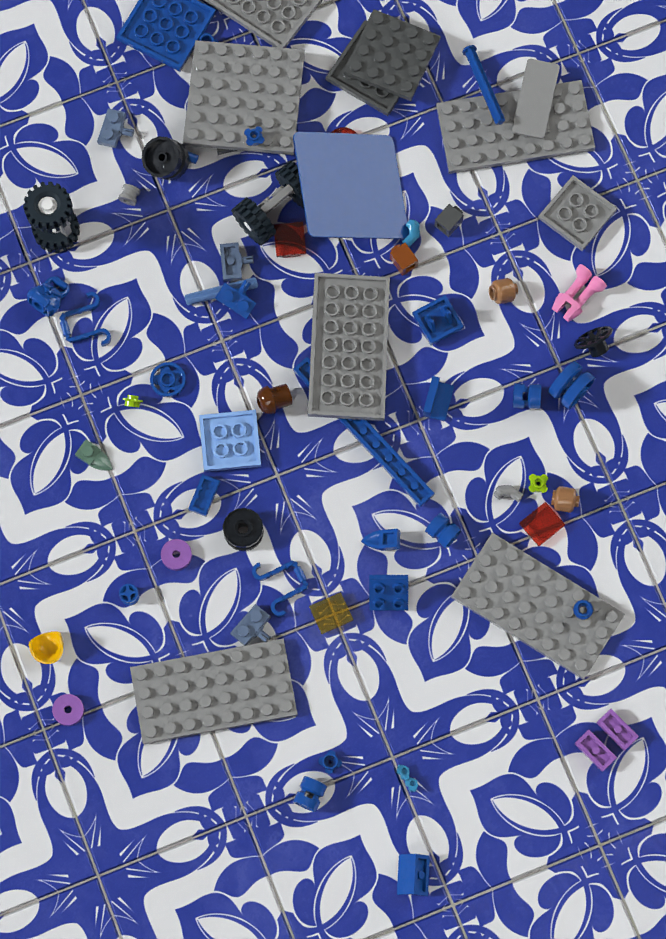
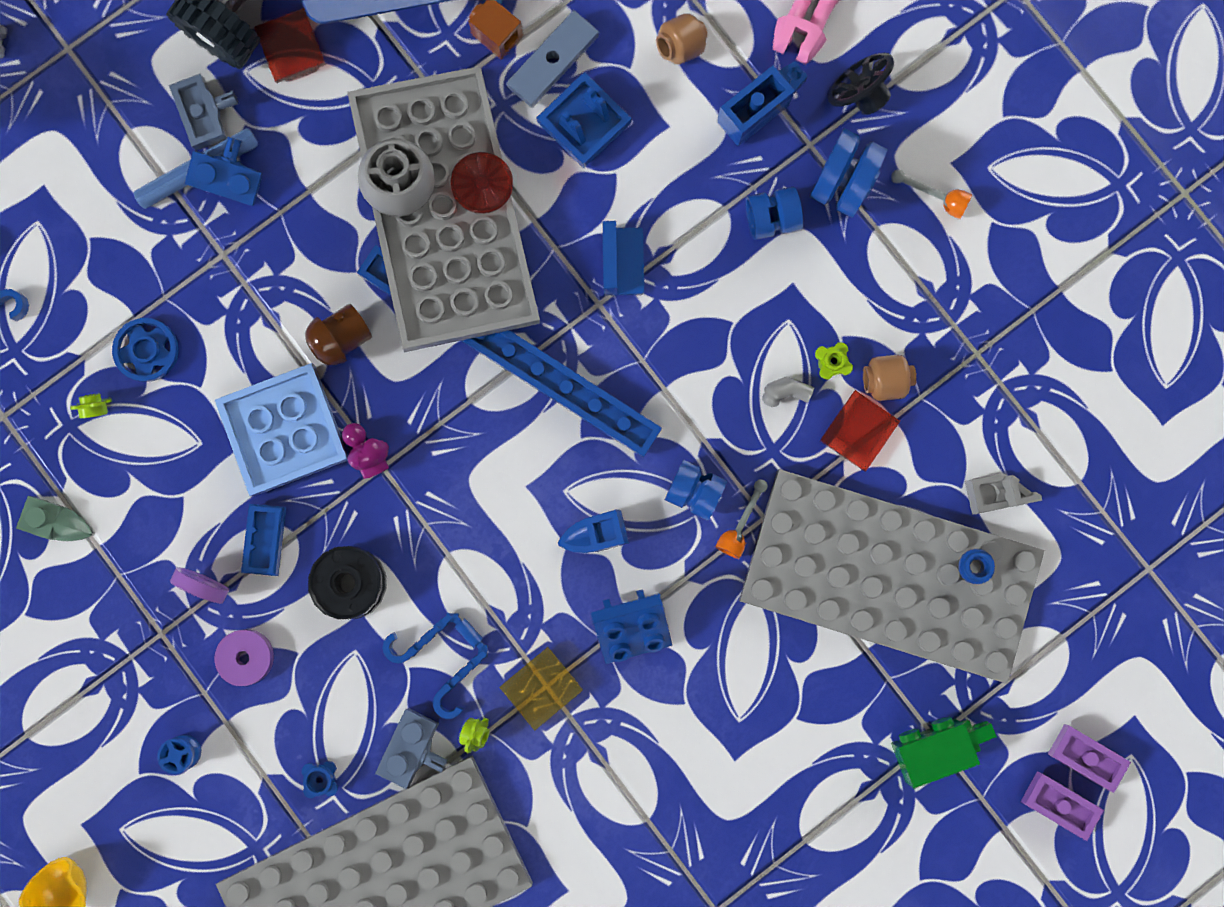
camera: 20 degrees left, 10 degrees up
none -> medium lavender piece [170,567,229,604]
none -> blue plate [301,761,338,799]
none -> magenta animal [342,423,389,479]
none -> light grey wheel [358,139,435,217]
none -> clear red wheel [451,152,513,213]
none -> lime plate [459,718,490,753]
none -> sand blue tile [506,10,599,108]
none -> hinge [715,479,768,559]
none -> blue hinge [717,61,808,147]
none -> hinge [891,170,973,219]
none -> green hinge [891,717,996,789]
none -> light grey slope [965,474,1042,515]

